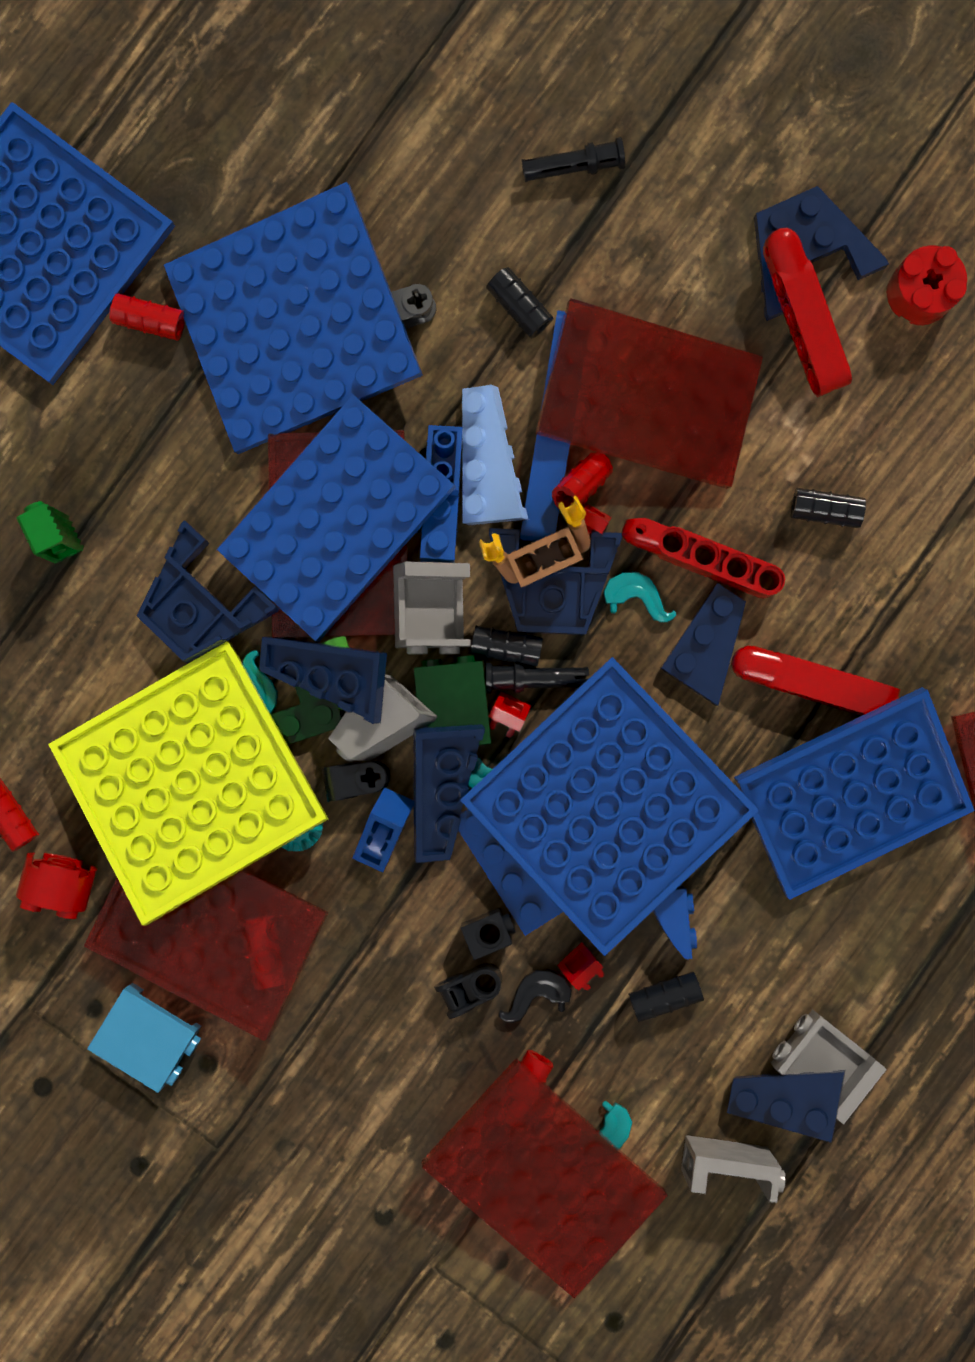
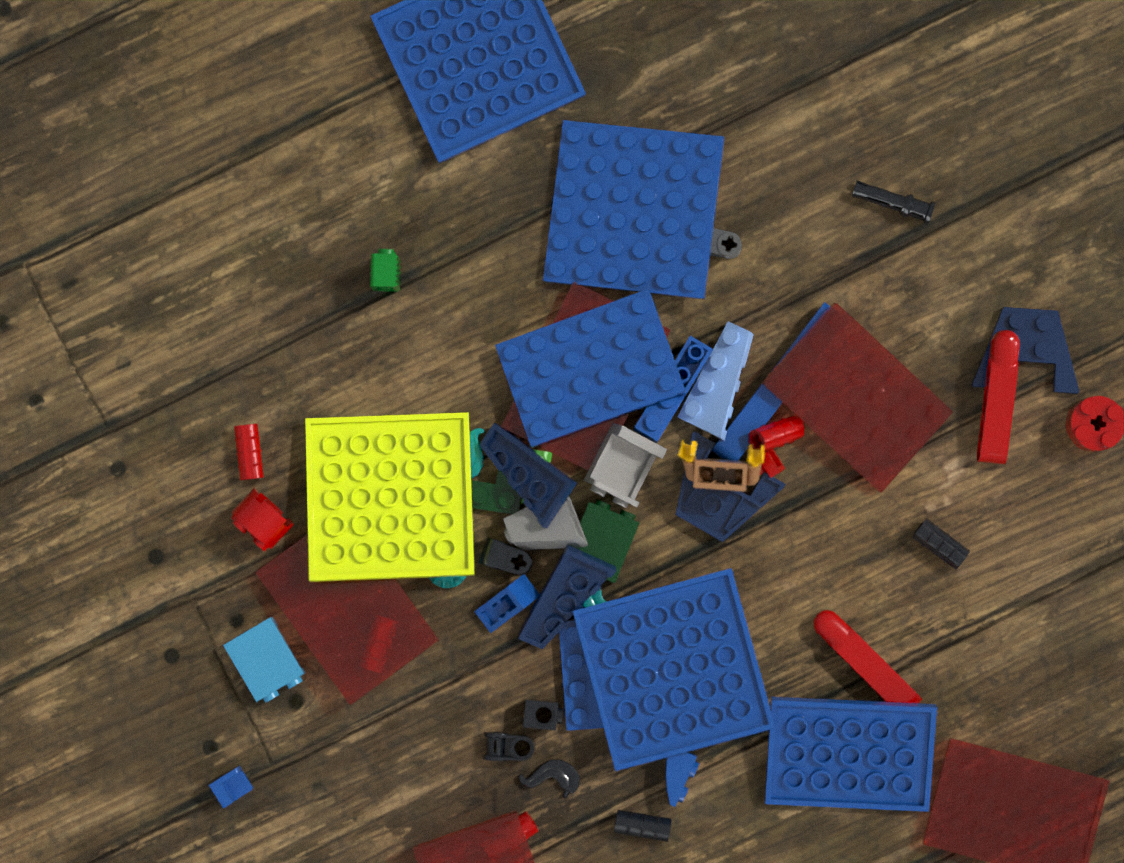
camera: 25 degrees right, 0 degrees up
red axle [109,293,185,341] -> none
dark blue wing [137,520,280,663] -> none
black axle [470,625,543,667] -> none
black pin [485,663,589,693] -> none
black axle [486,267,553,339] -> none
red tile [489,691,531,738] -> none
red tile [557,942,604,991] -> none
teal piece [603,572,677,623] -> none
red piece [622,518,786,599] -> none
dark blue wing [660,583,746,706] -> none
none -> blue panel [209,766,253,808]

